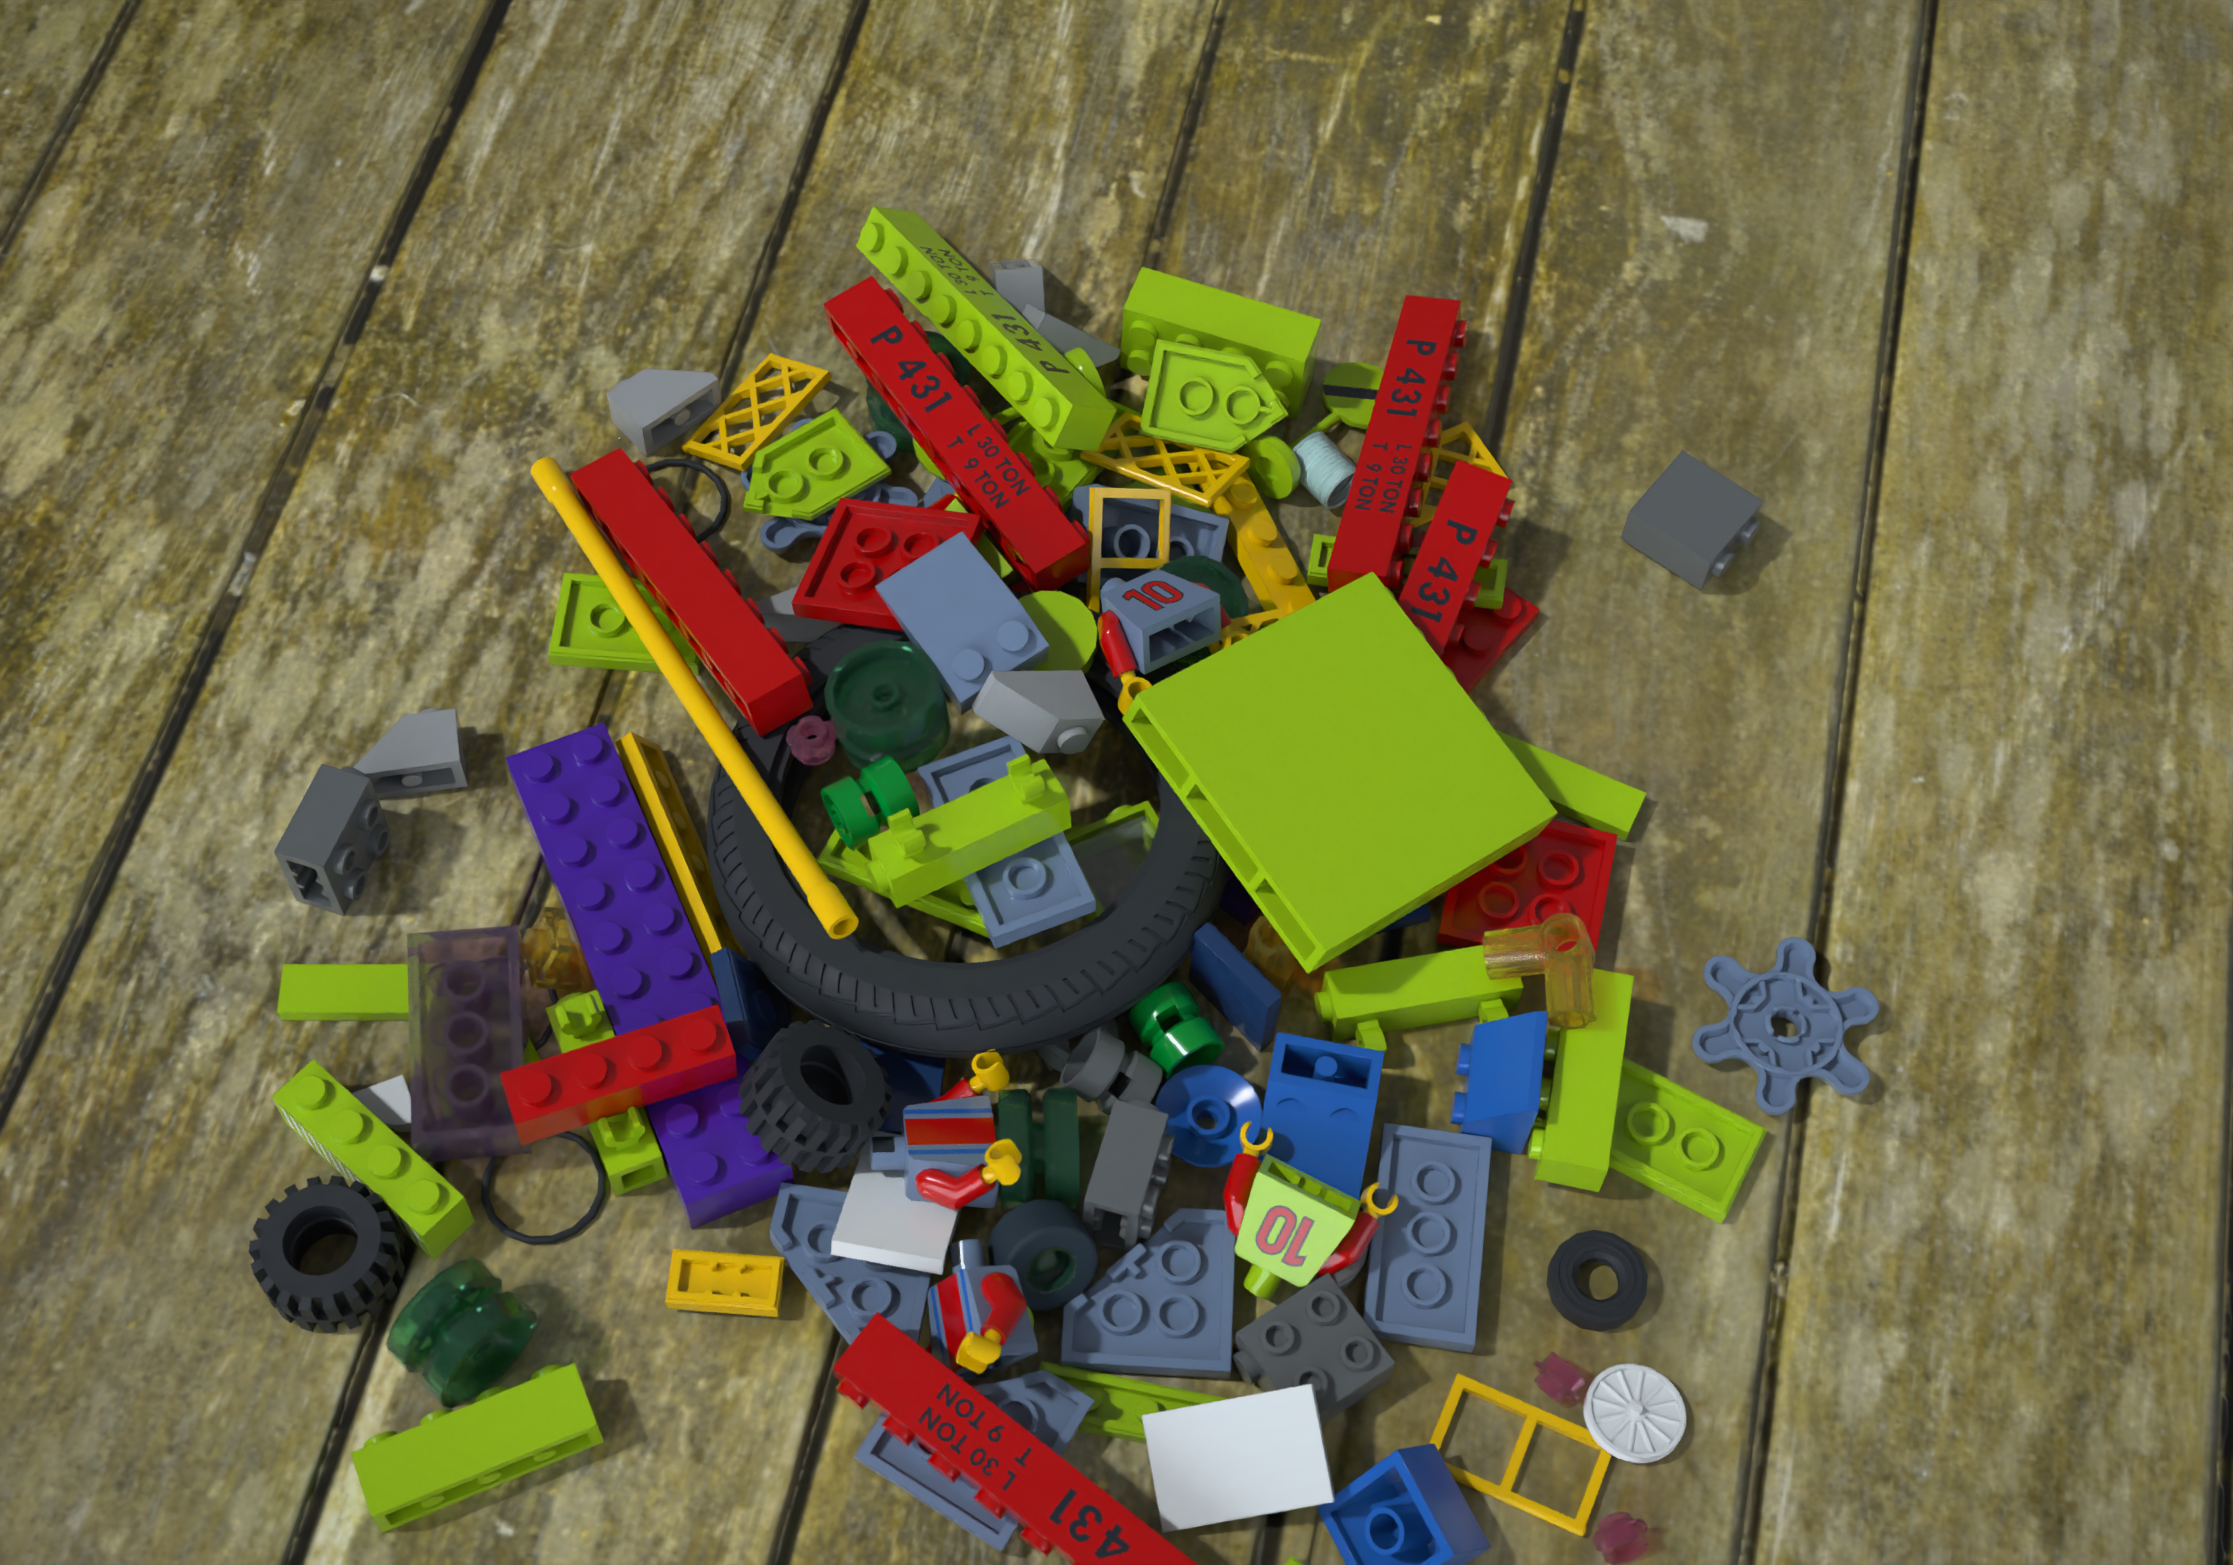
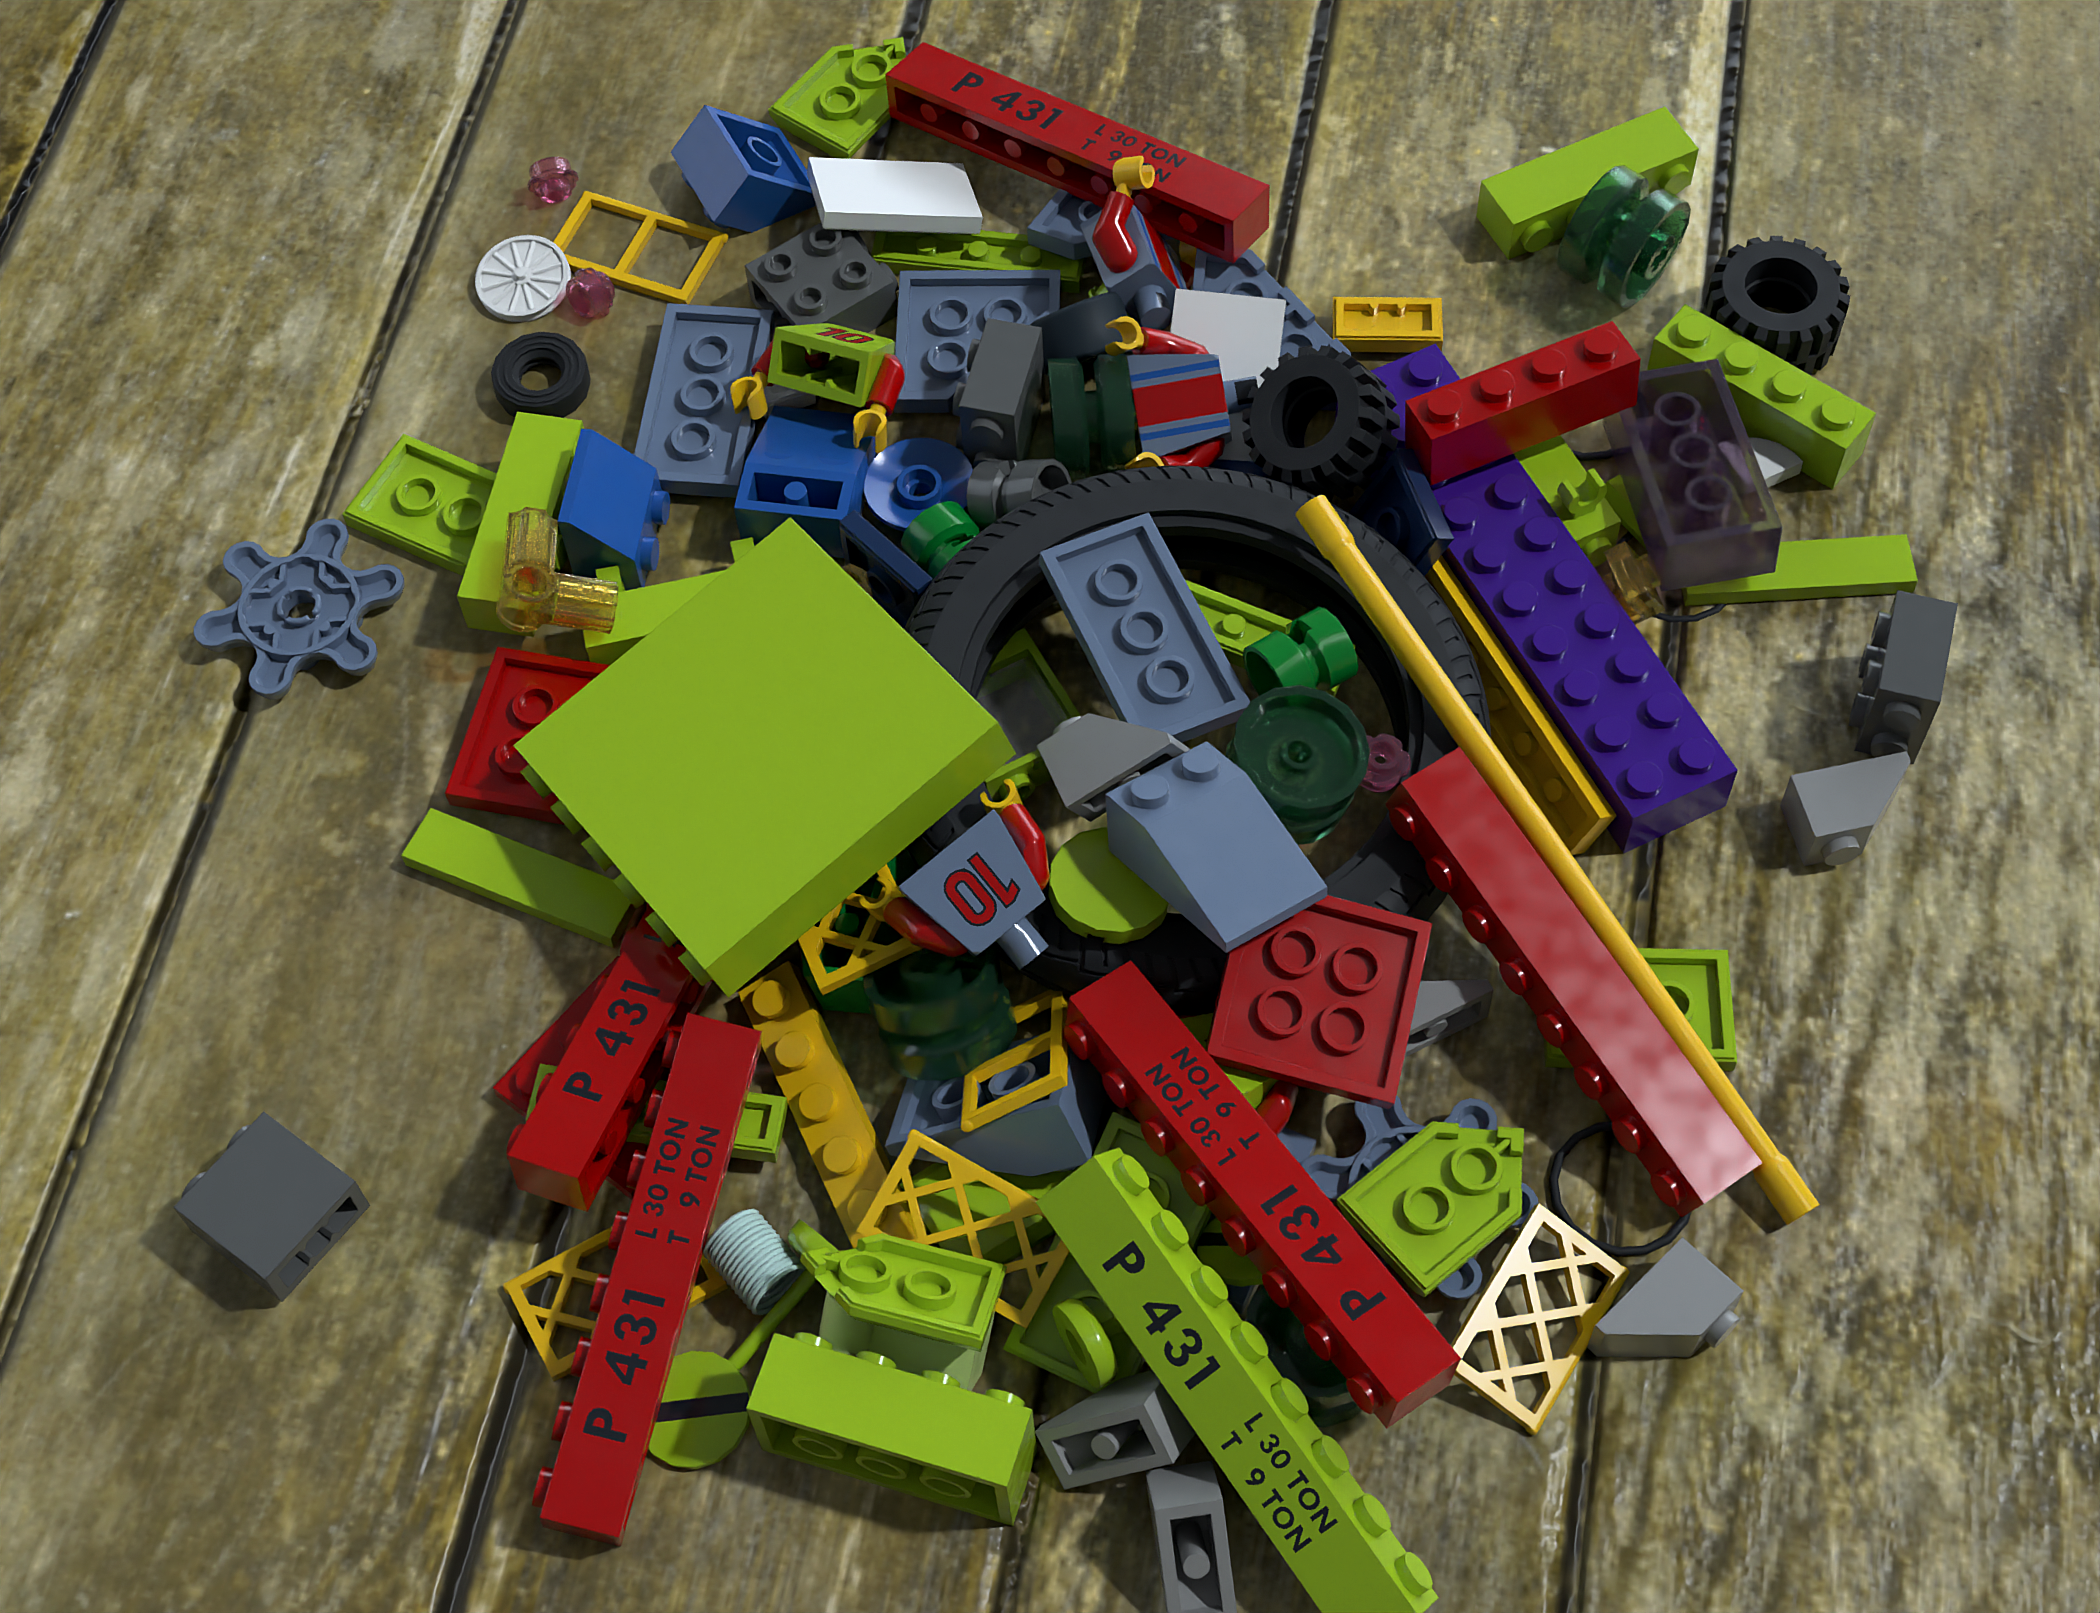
camera: 175 degrees left, 0 degrees up
lime brick [865,754,1072,908] -> none

